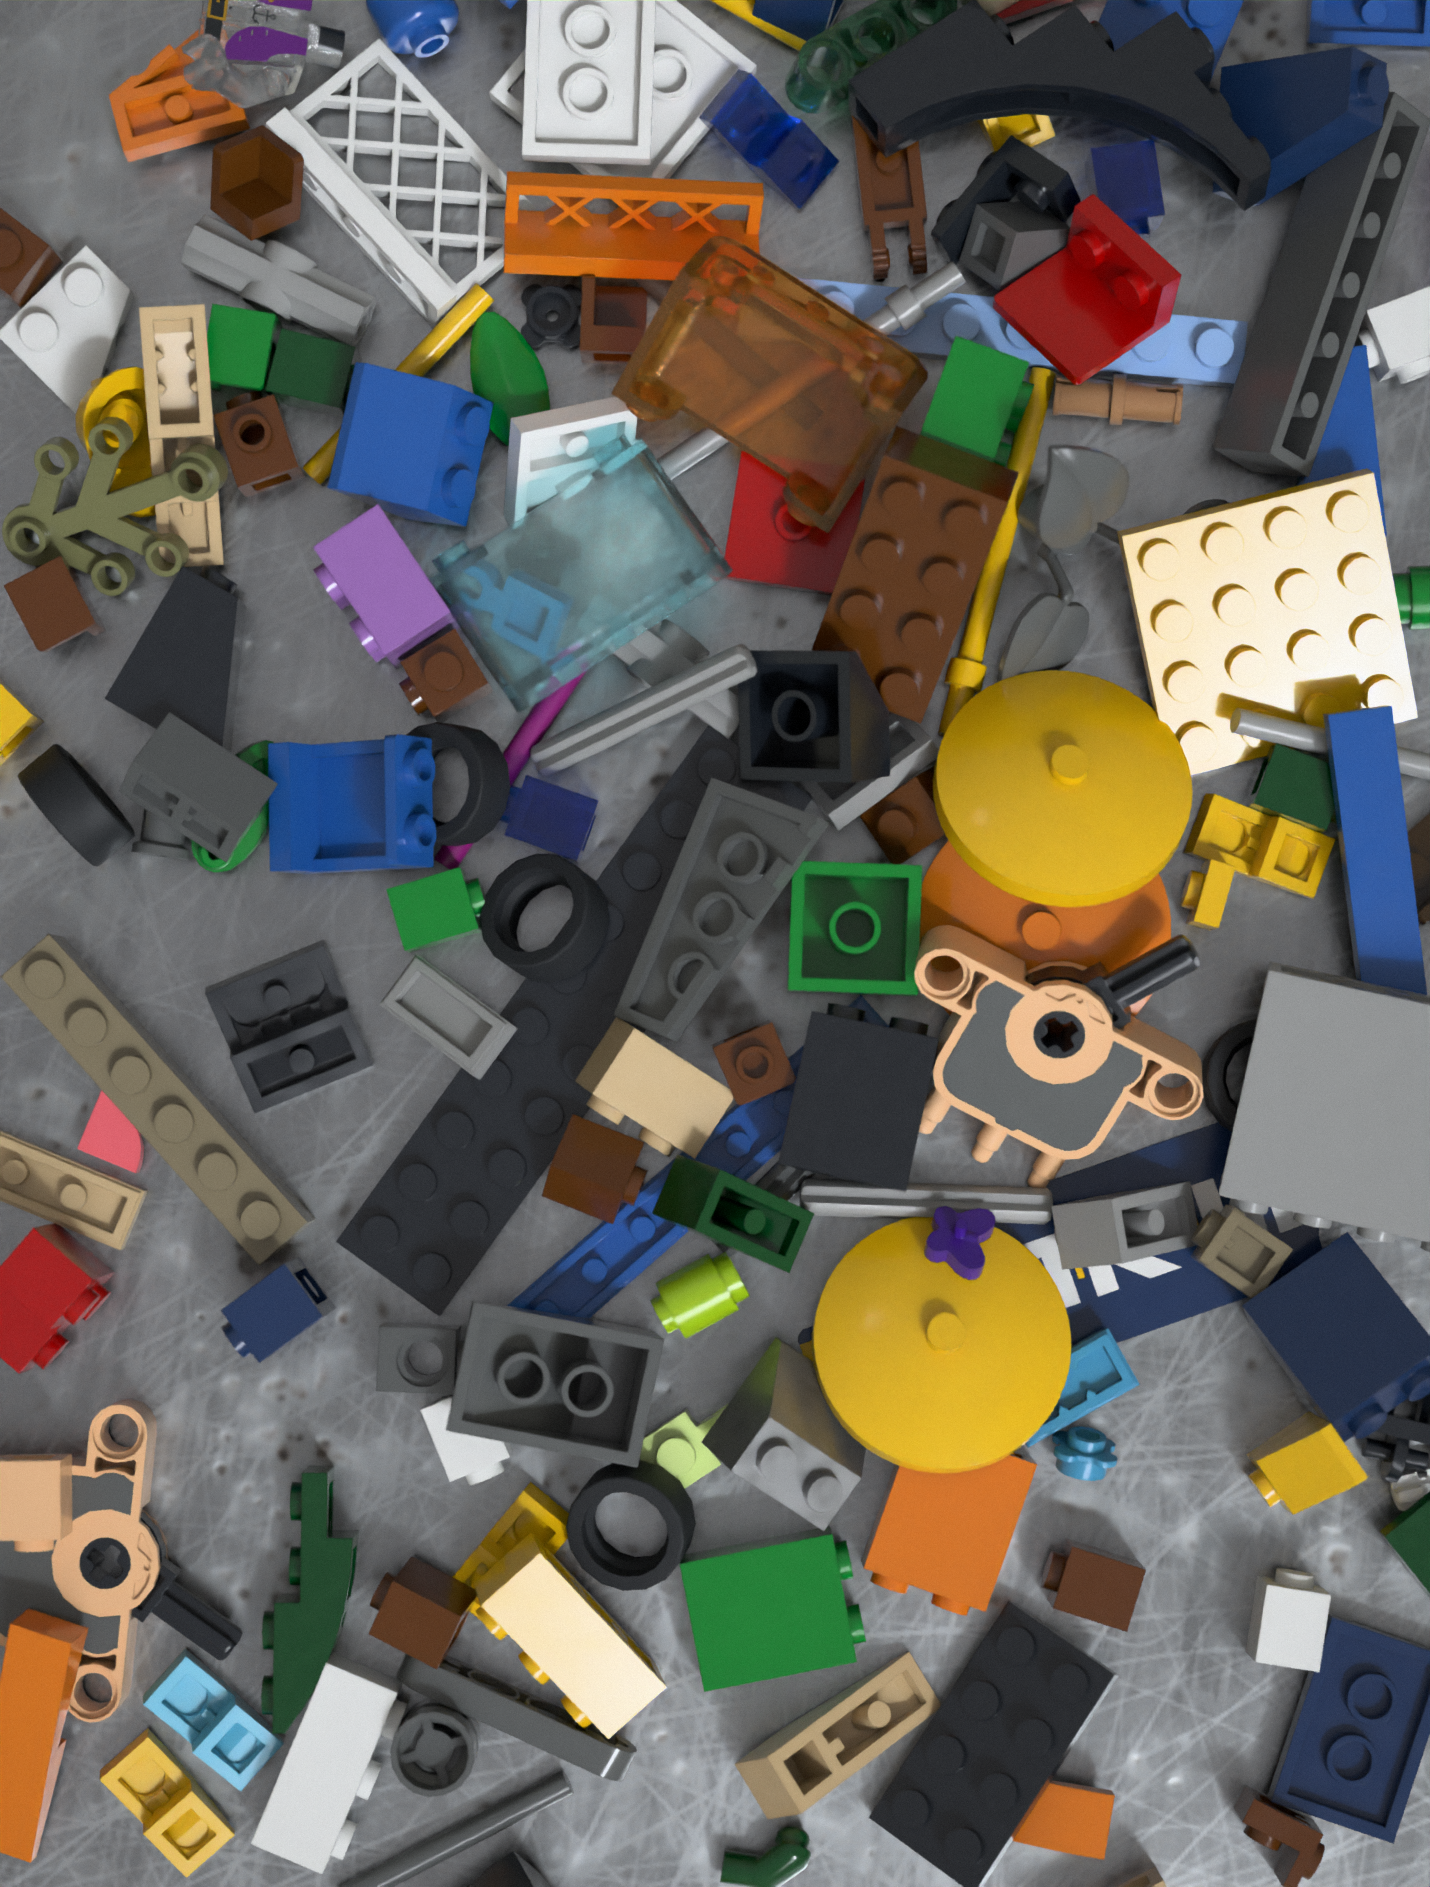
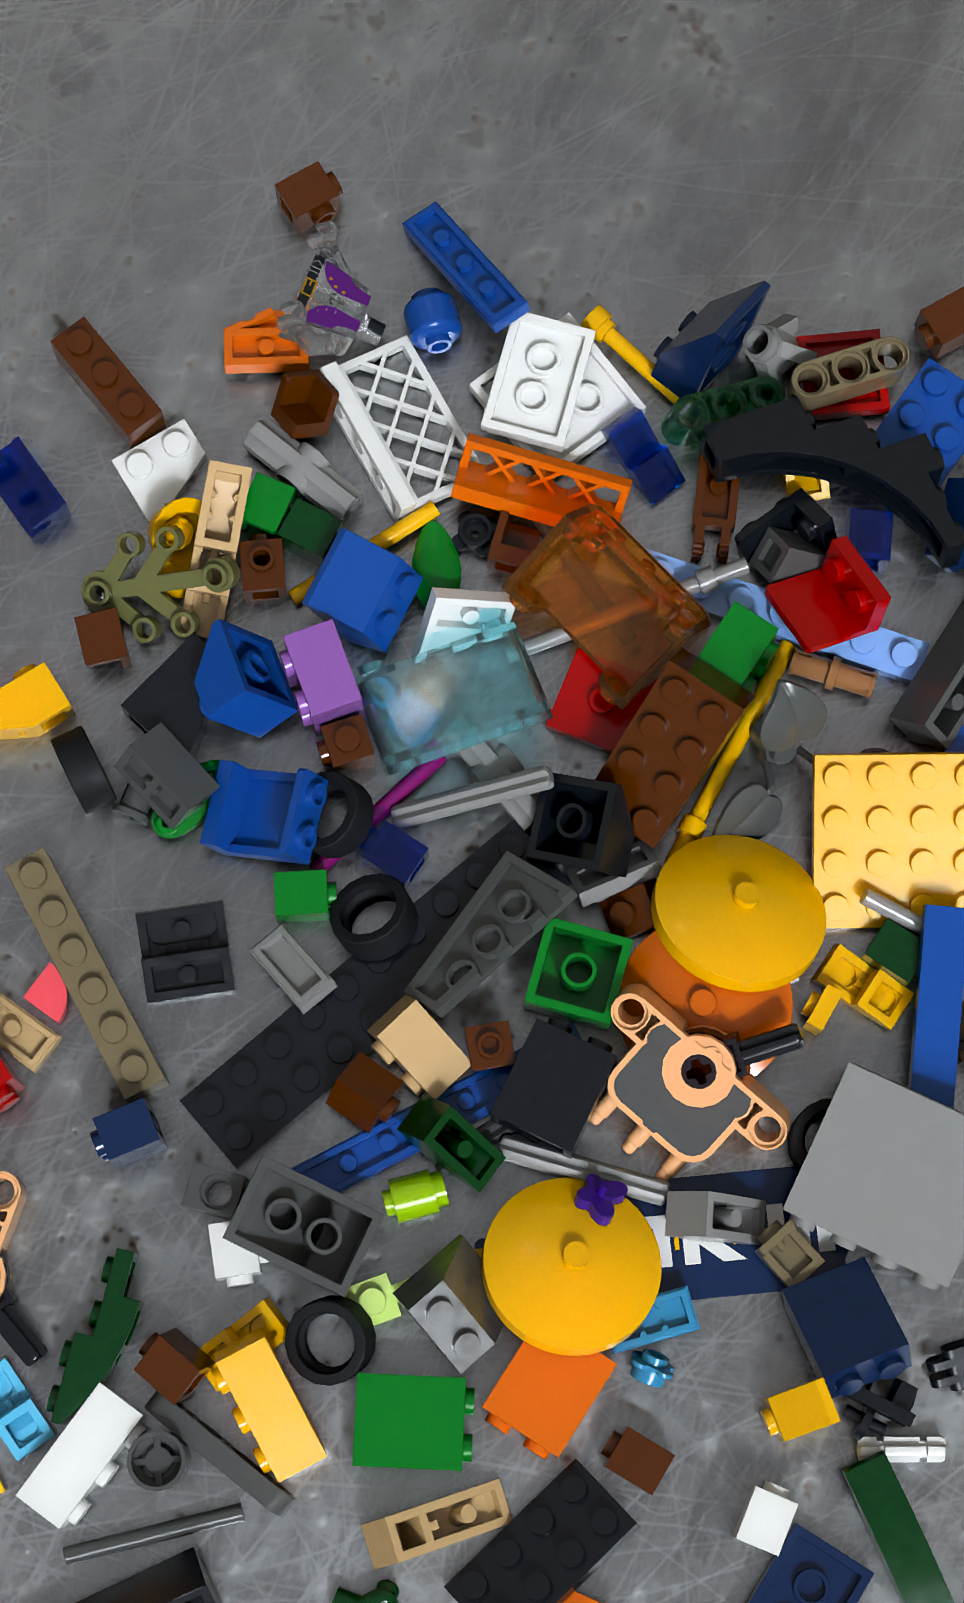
camera: 10 degrees right, 10 degrees down
none -> blue slope [194,619,298,738]

